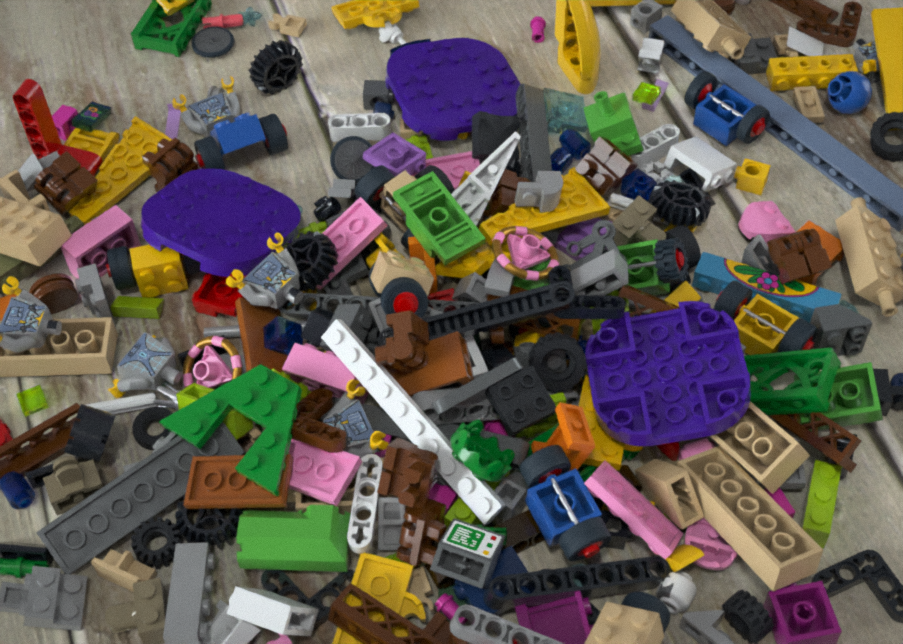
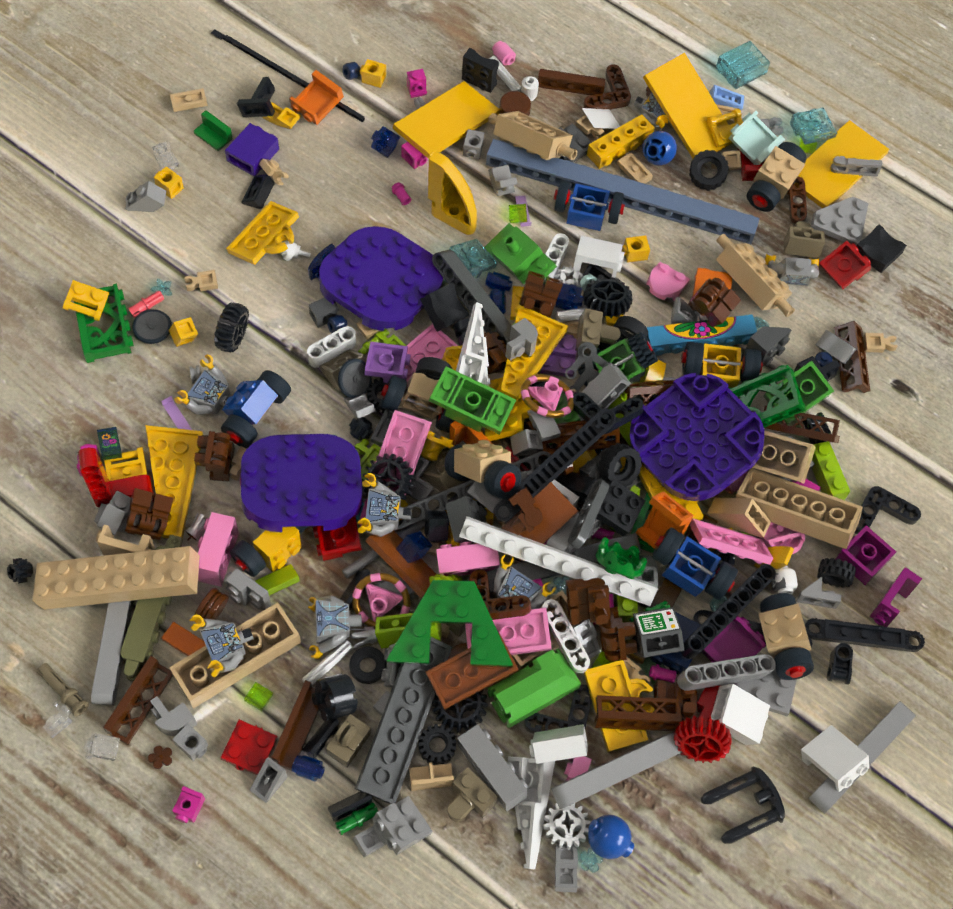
camera: 40 degrees left, 10 degrees up
none -> yellow brick [169,317,198,347]

